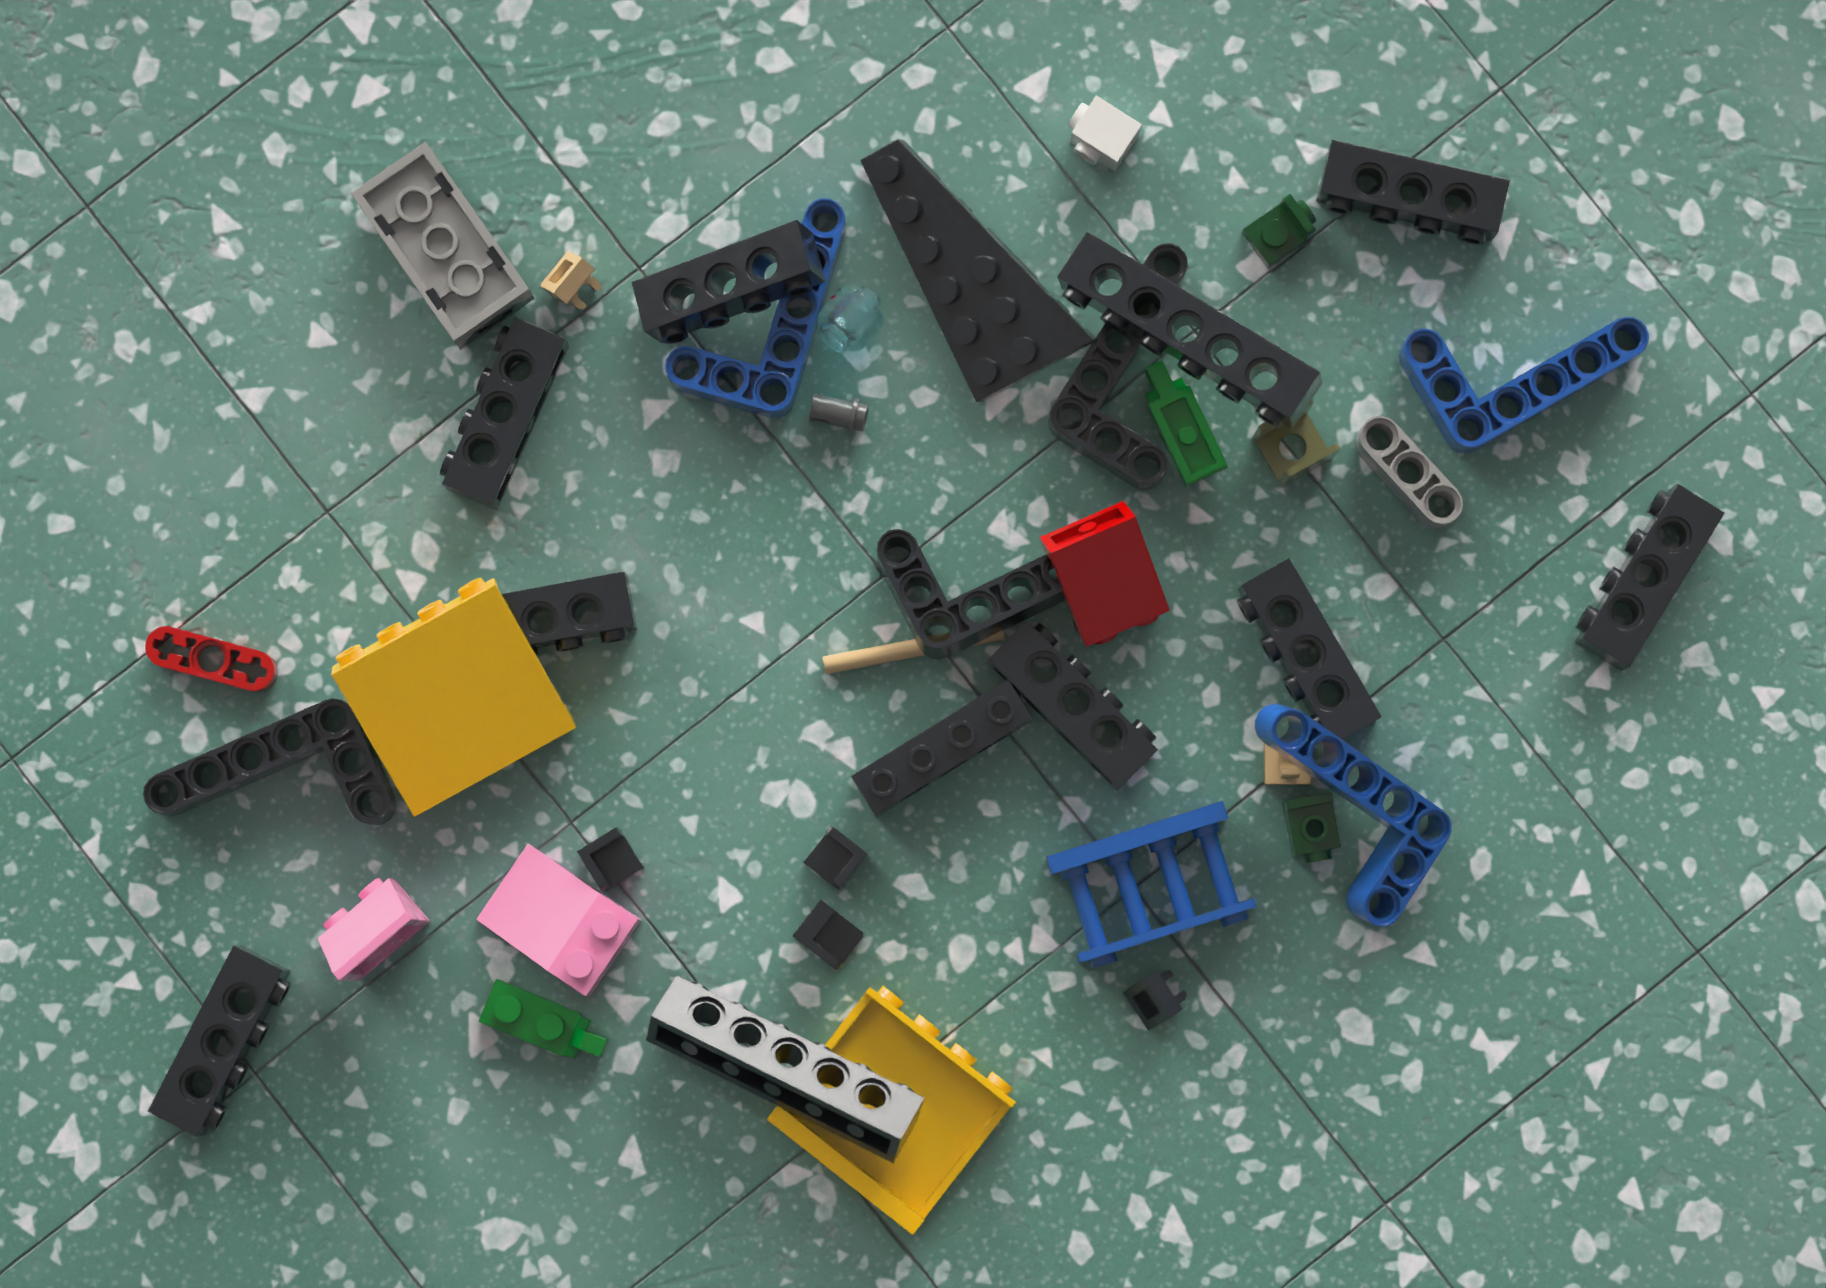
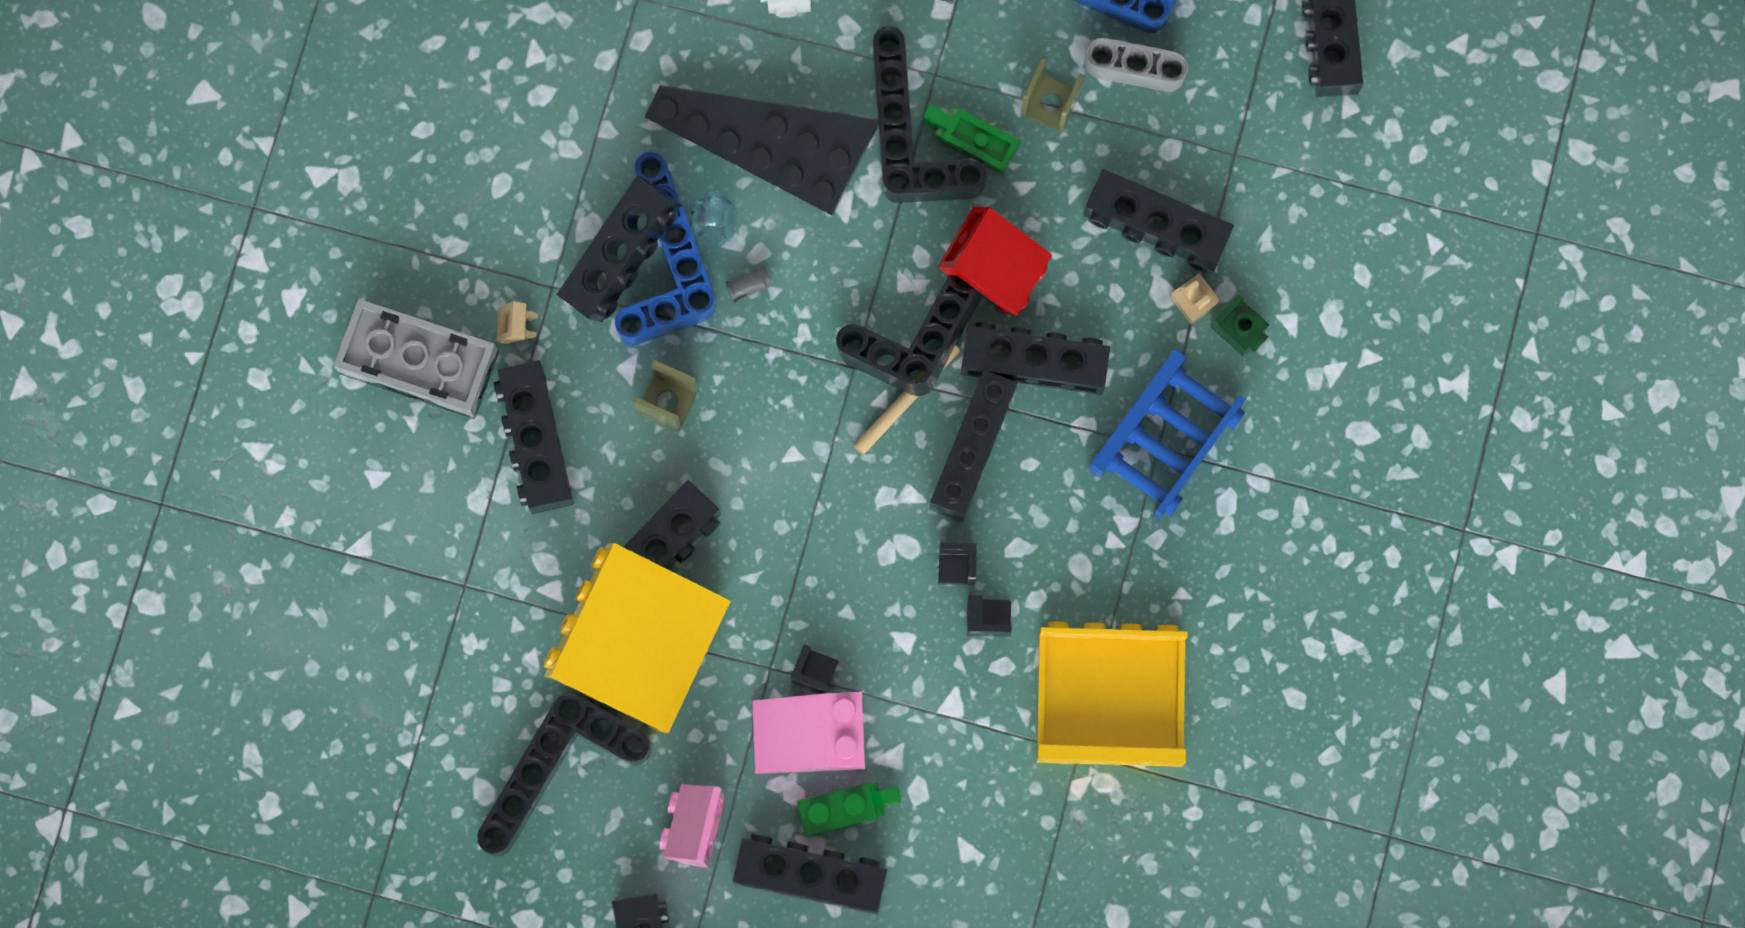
camera: 40 degrees left, 5 degrees down
red beam [145,626,278,692] -> none
brick [646,975,924,1163] -> none
black brick [1057,231,1322,429] -> none
black tile [1123,970,1187,1031] -> none
blue beam [1255,704,1452,927] -> none
none -> olive piece [633,360,699,432]
none -> black brick [733,834,887,915]

